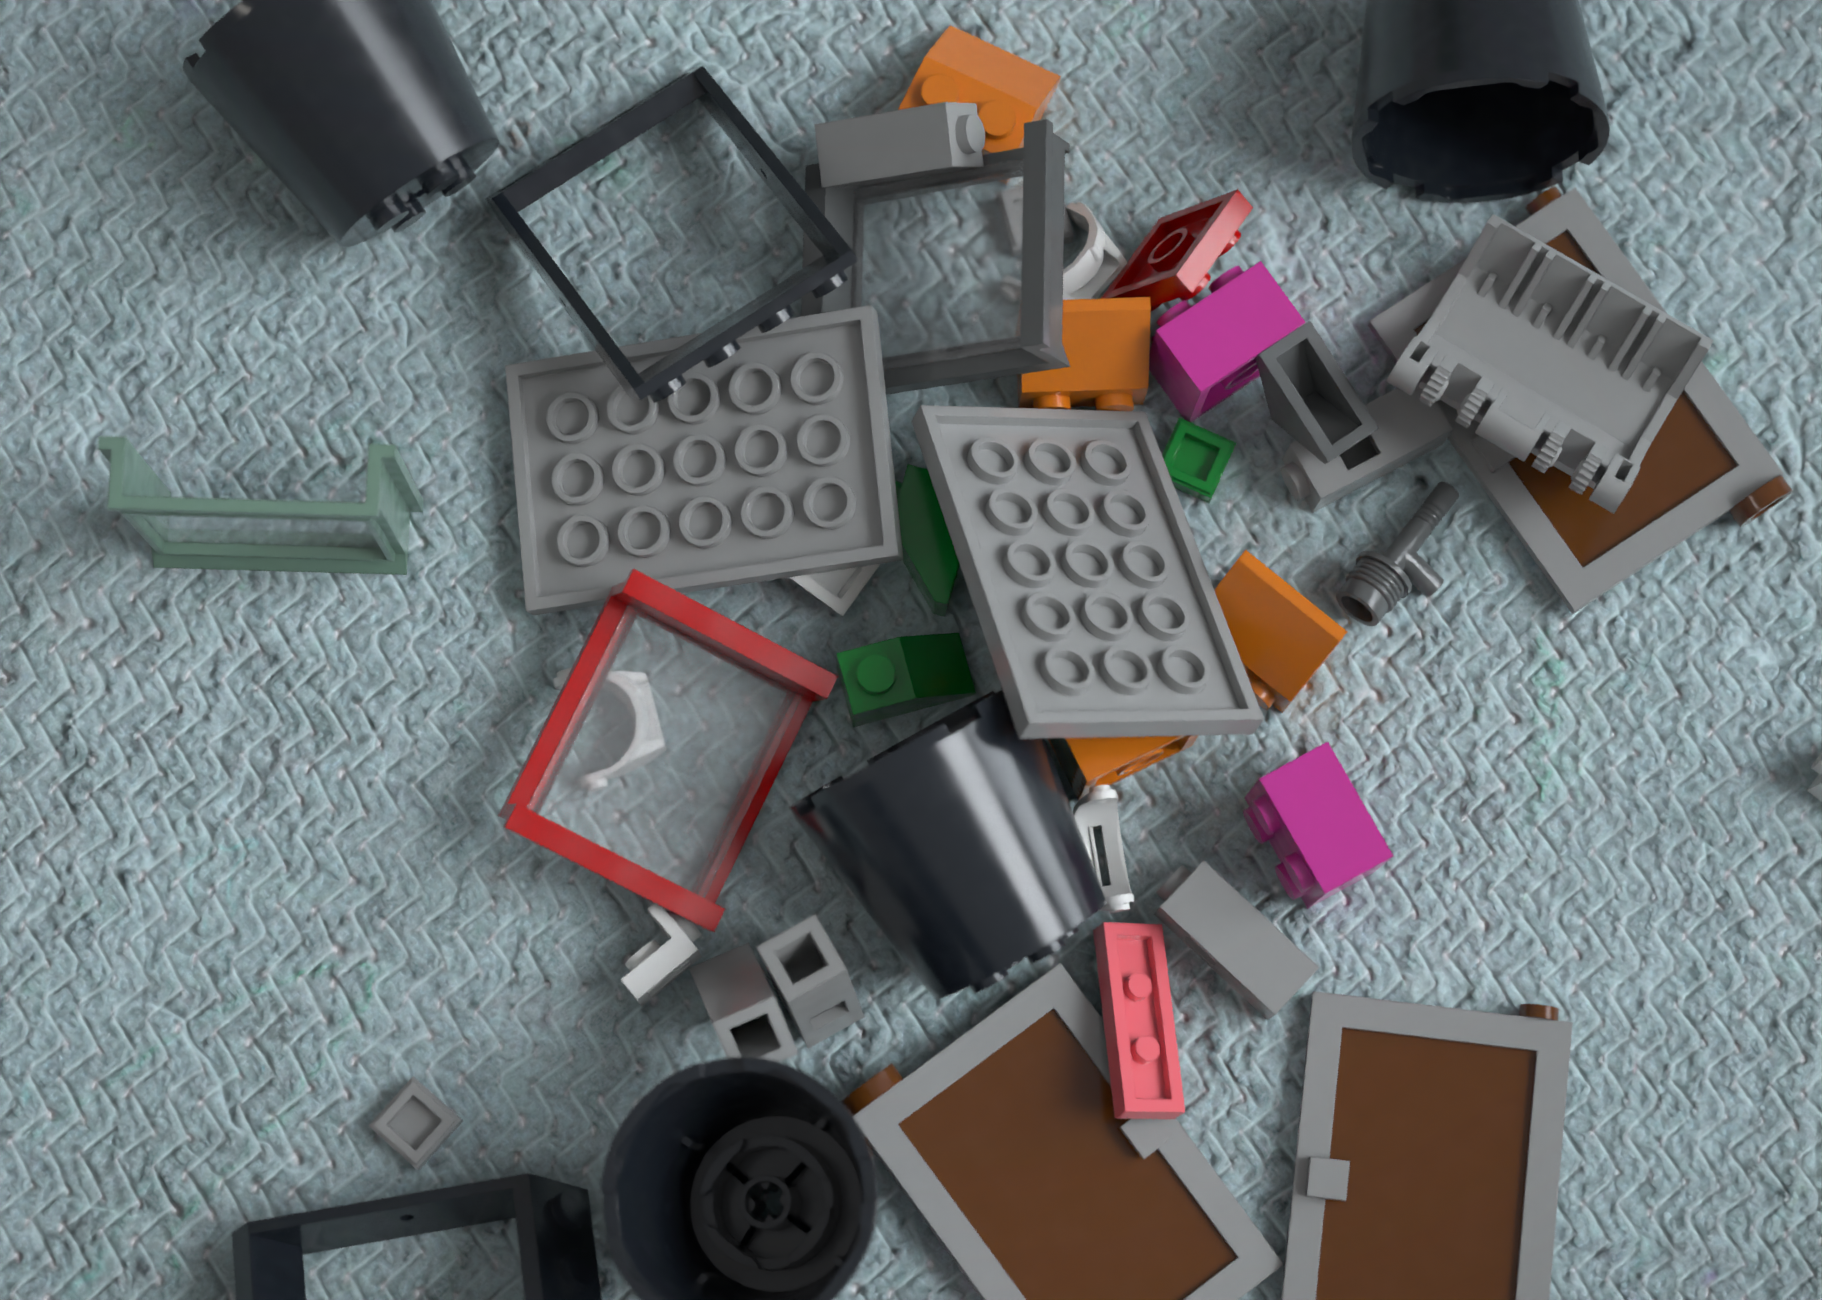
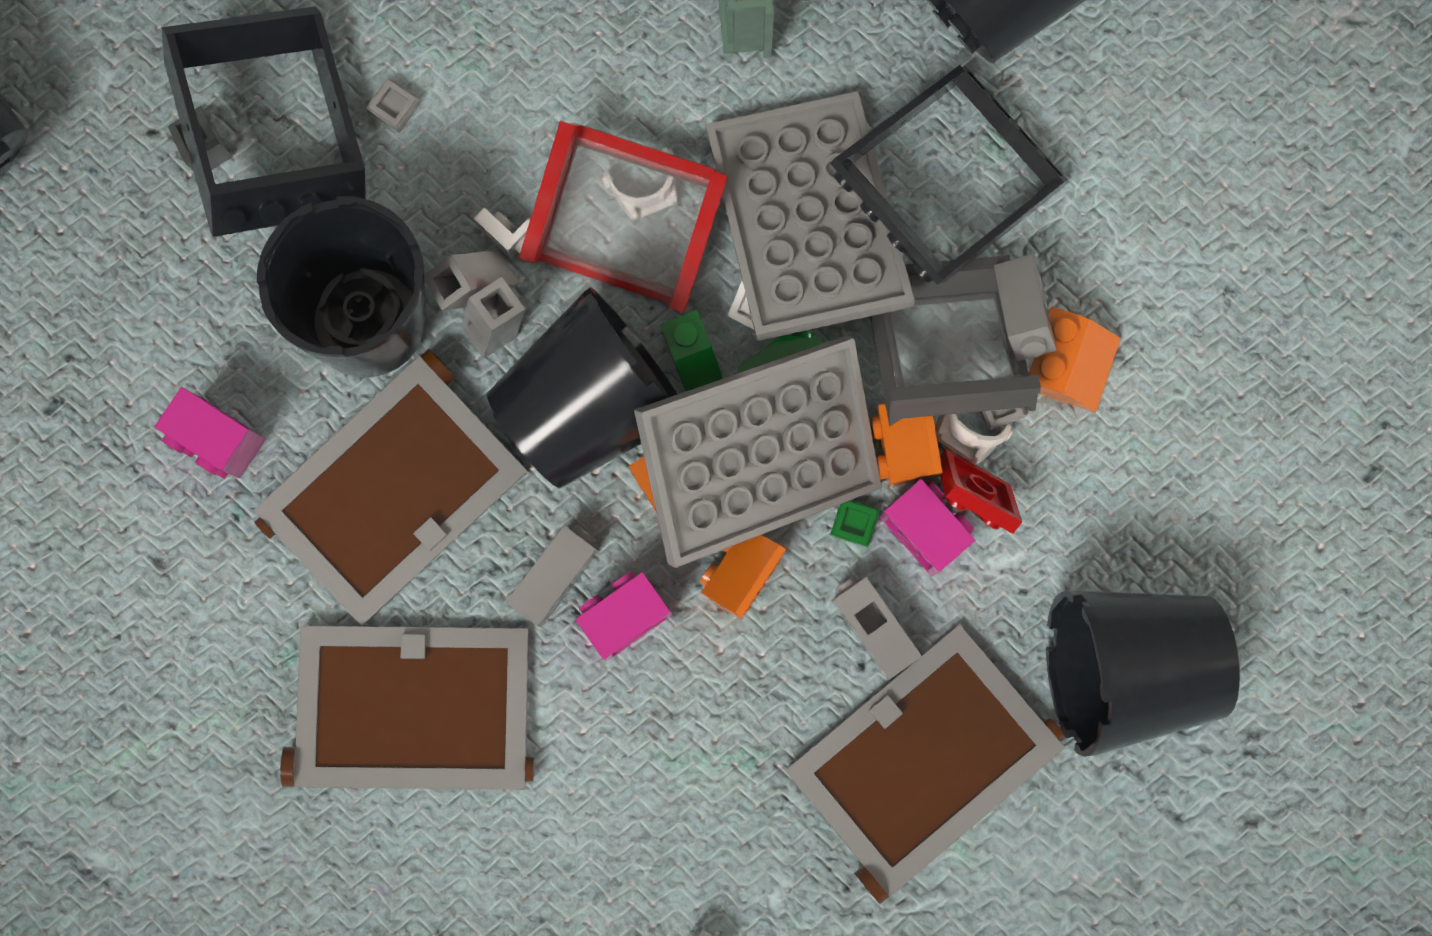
camera: 95 degrees right, 5 degrees up
white helmet [1072,785,1134,913] -> none
coral plate [1093,922,1185,1119] -> none
dark grey slope [1256,321,1379,464] -> none
dark grey piece [1336,482,1459,626] -> none
light grey hinge [1386,214,1714,514] -> none

